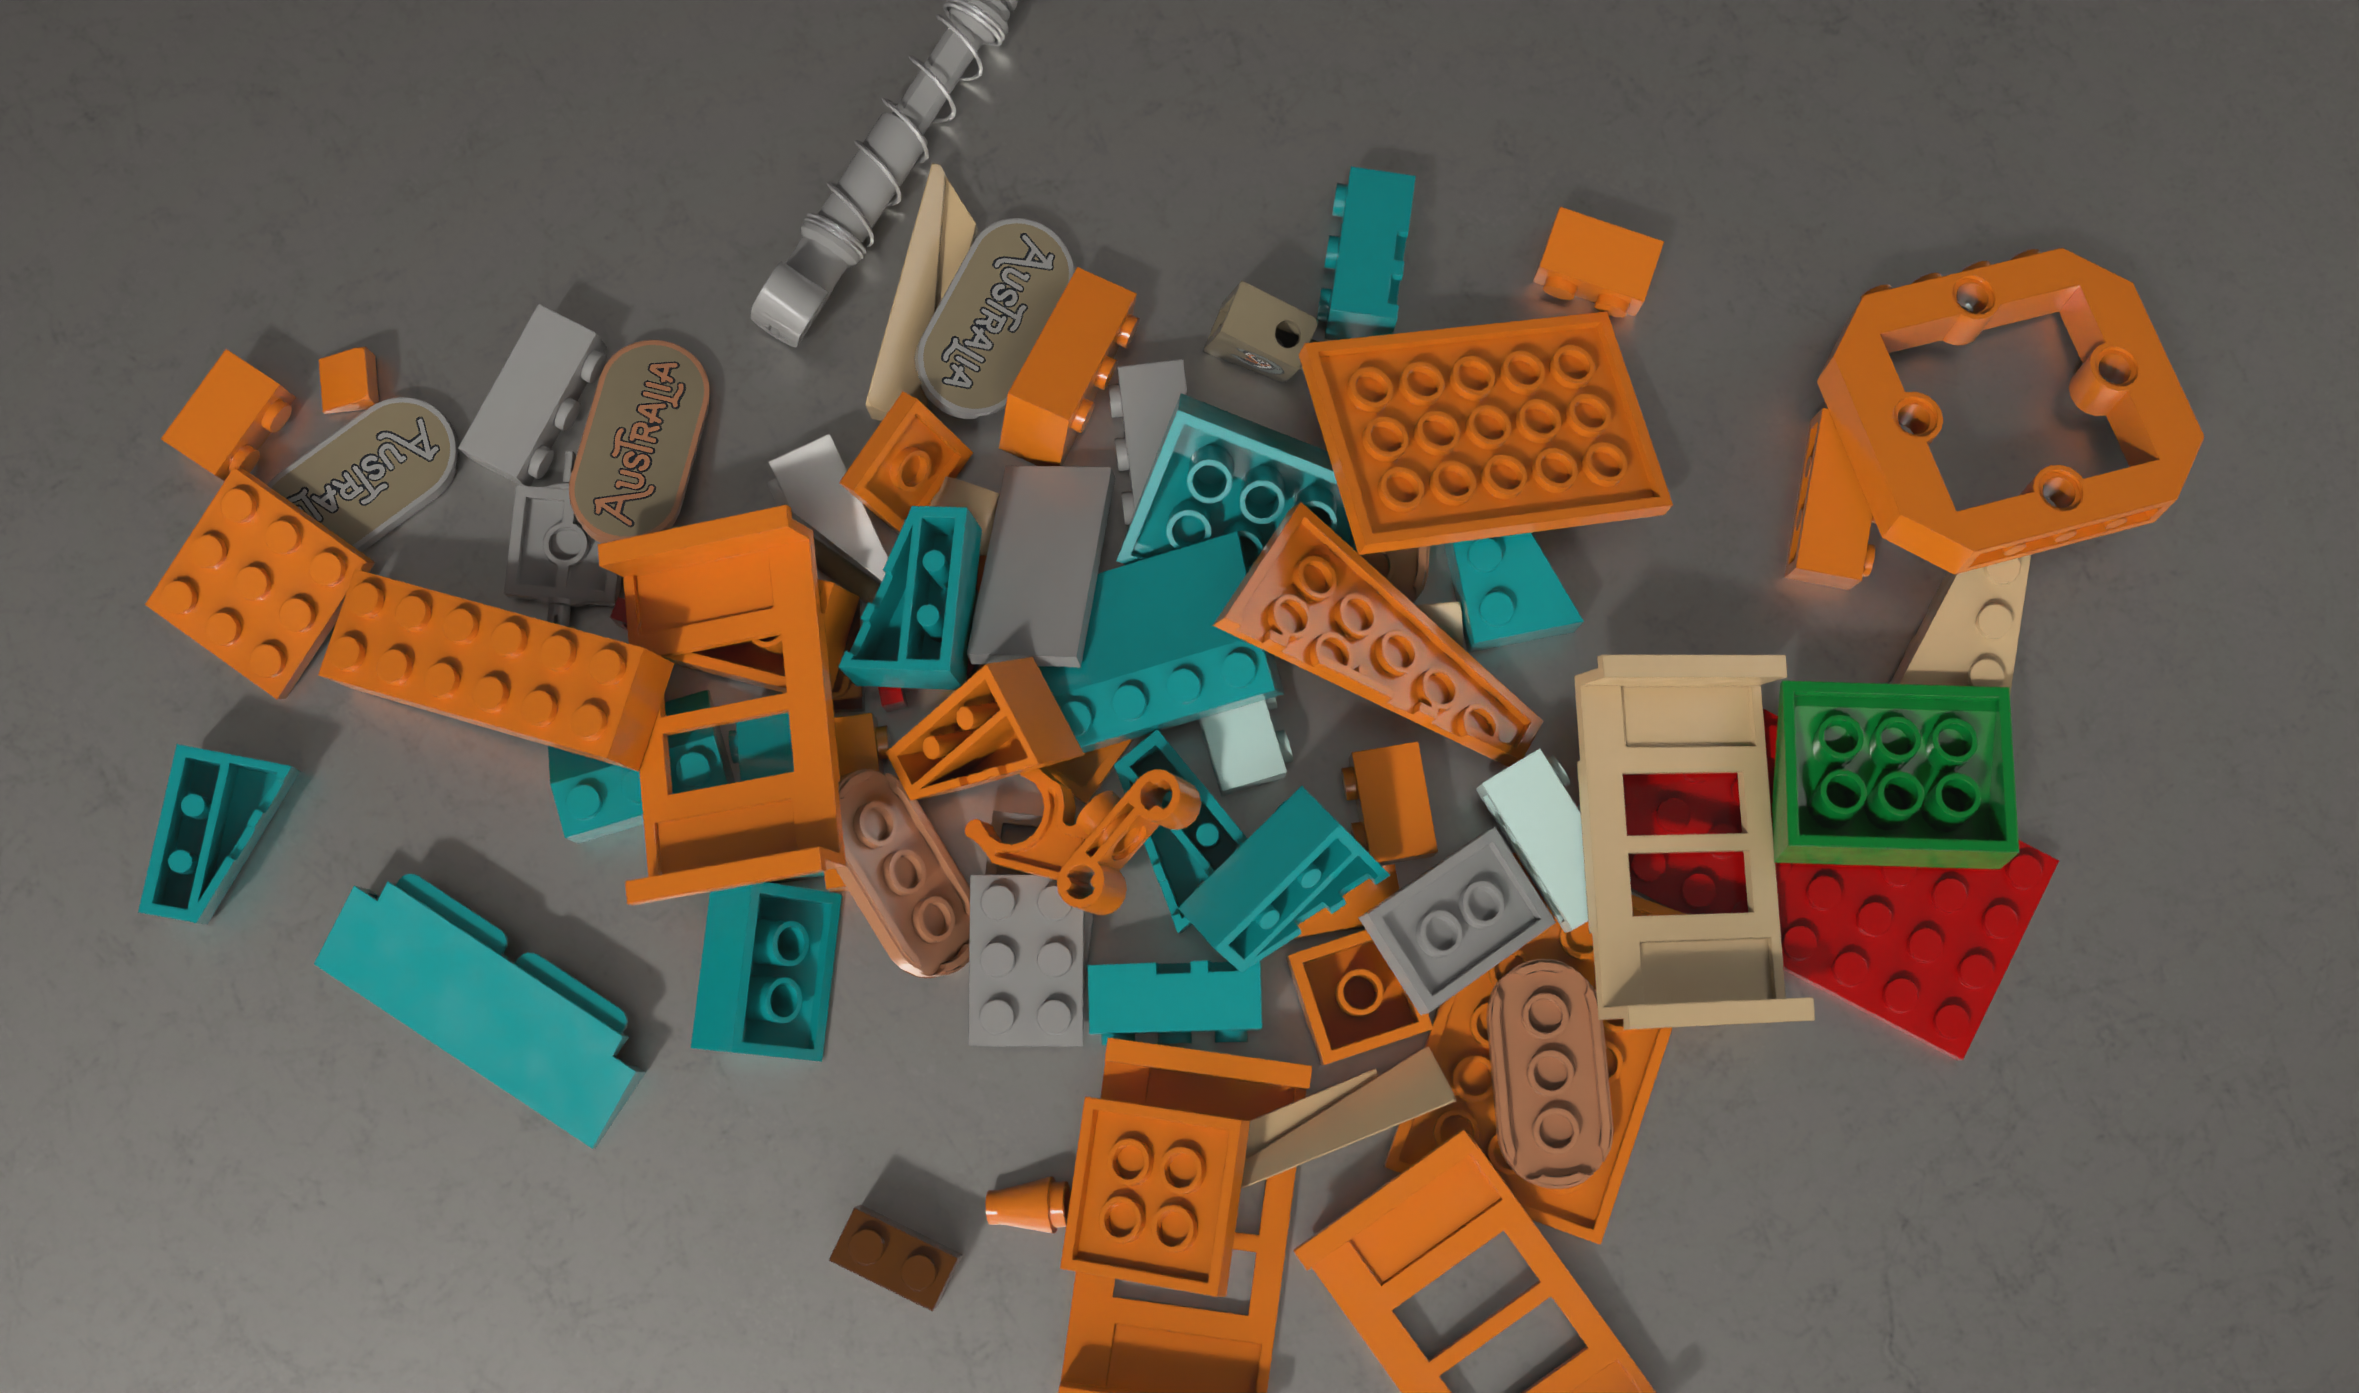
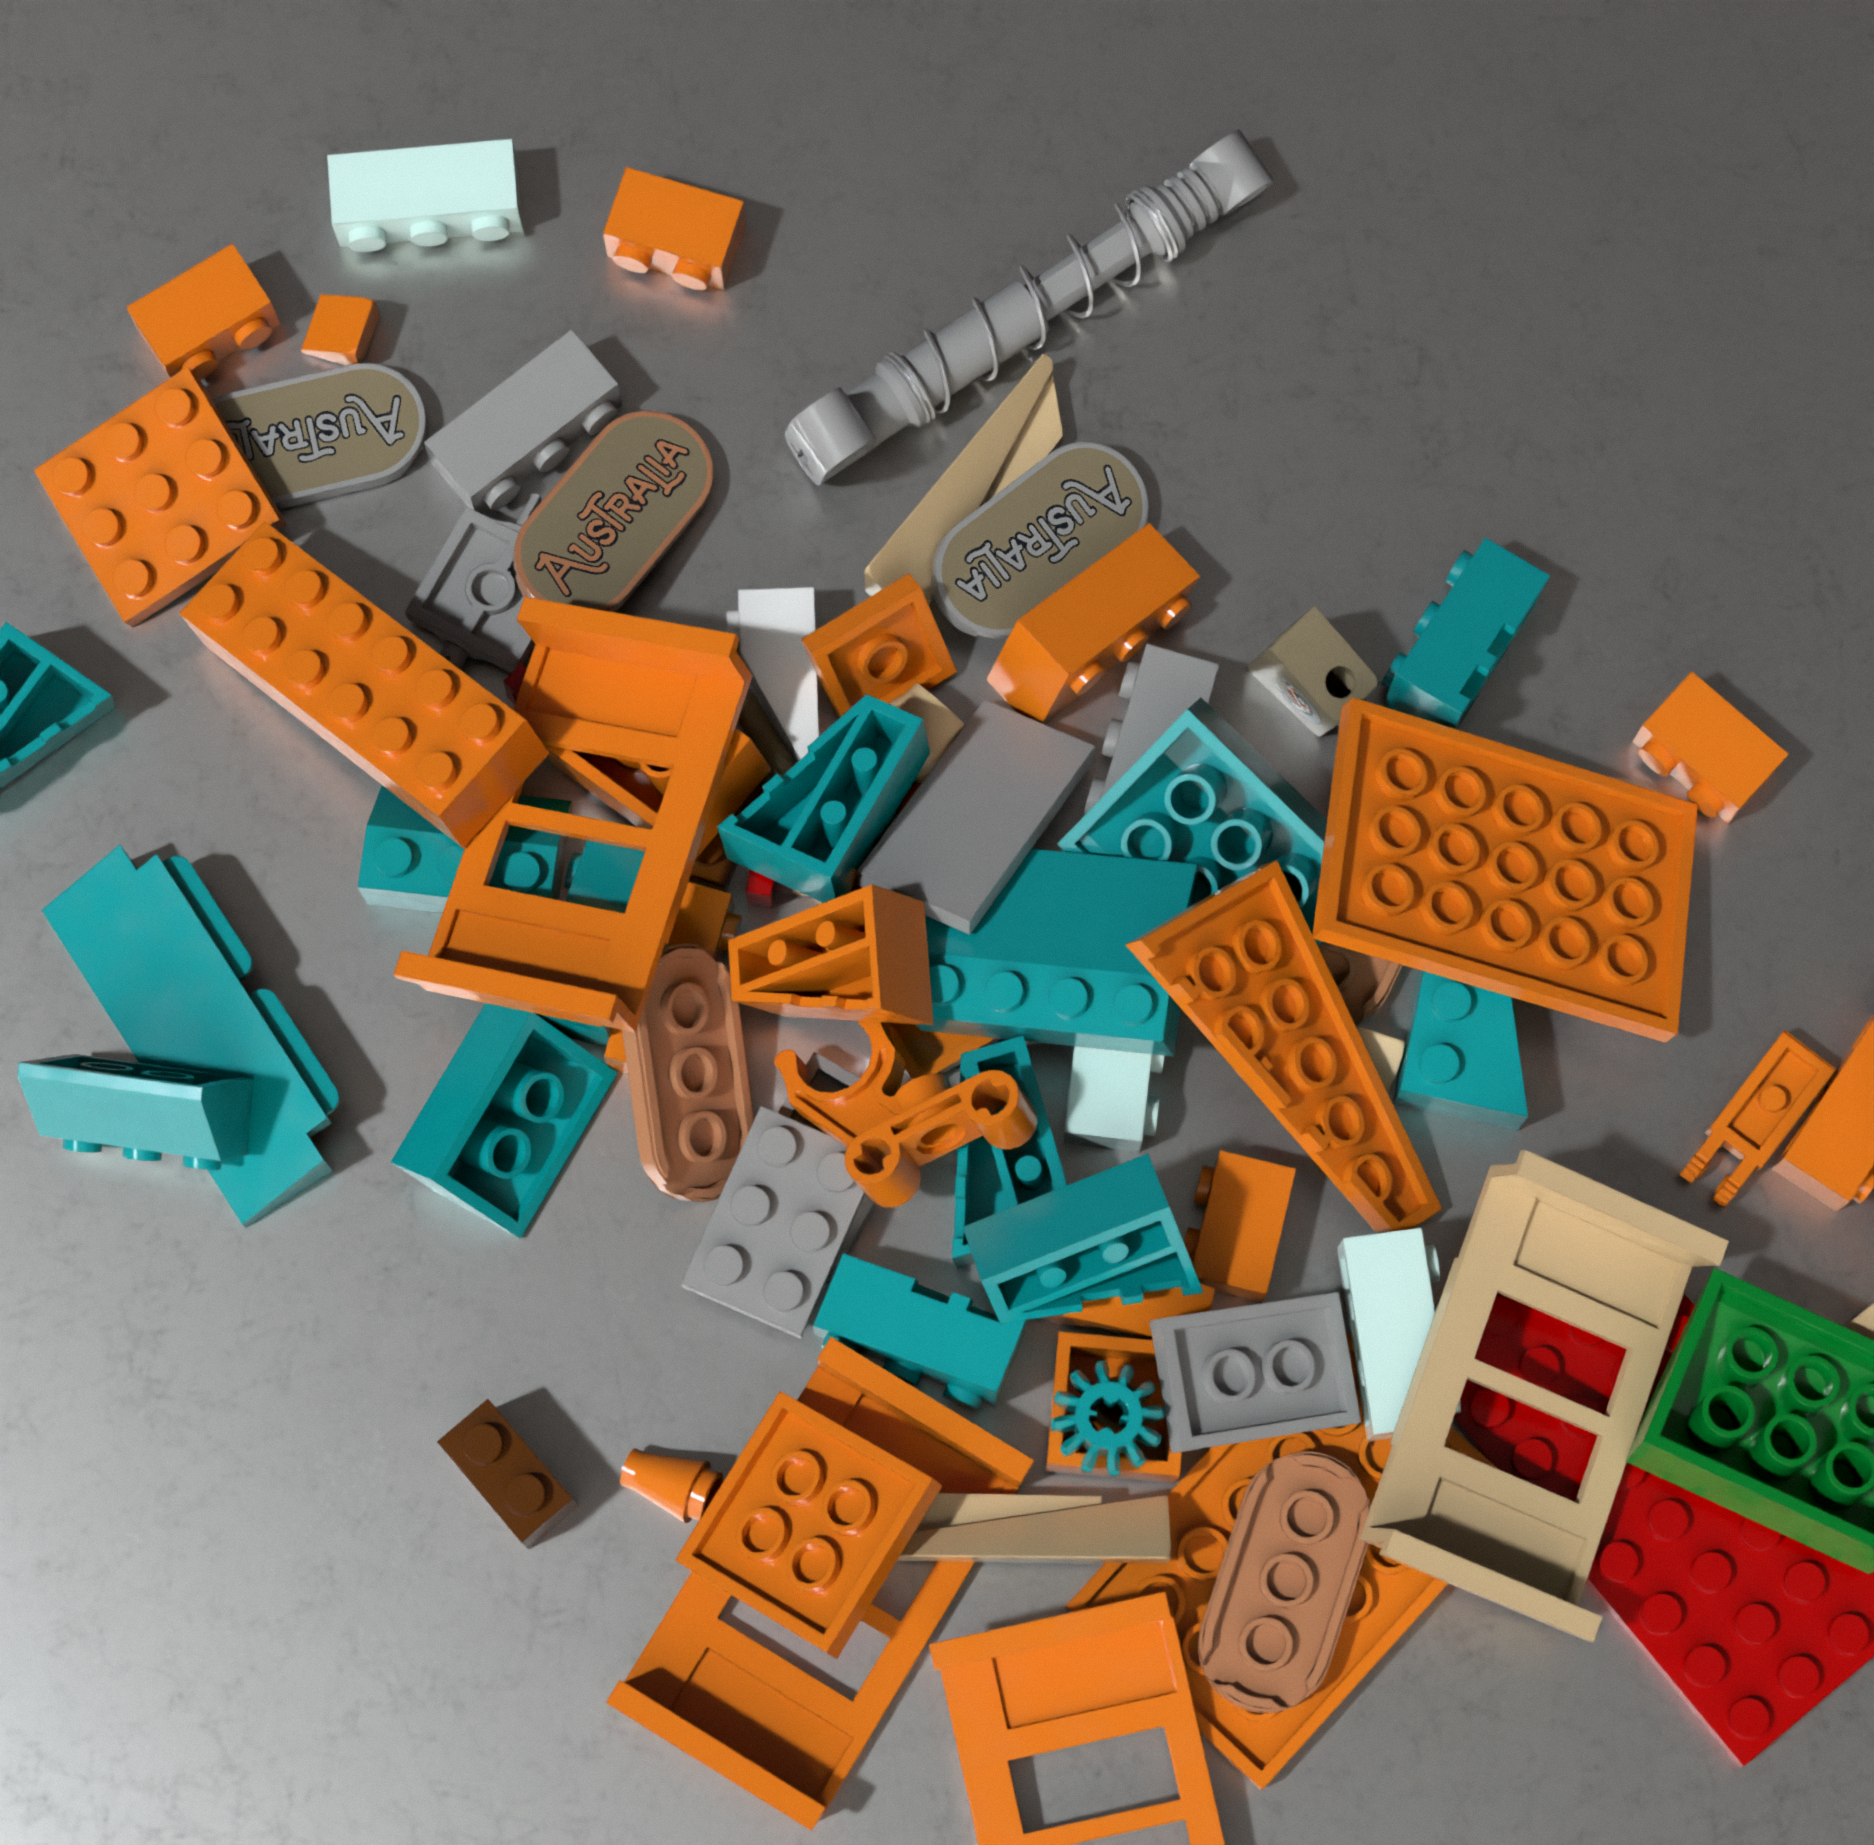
camera: 25 degrees right, 5 degrees down
none -> slope [17,1054,254,1170]
none -> light aqua brick [327,139,523,252]
none -> orange brick [603,167,746,290]
none -> teal gear [1051,1361,1165,1477]
none -> orange hinge [1679,1030,1836,1208]

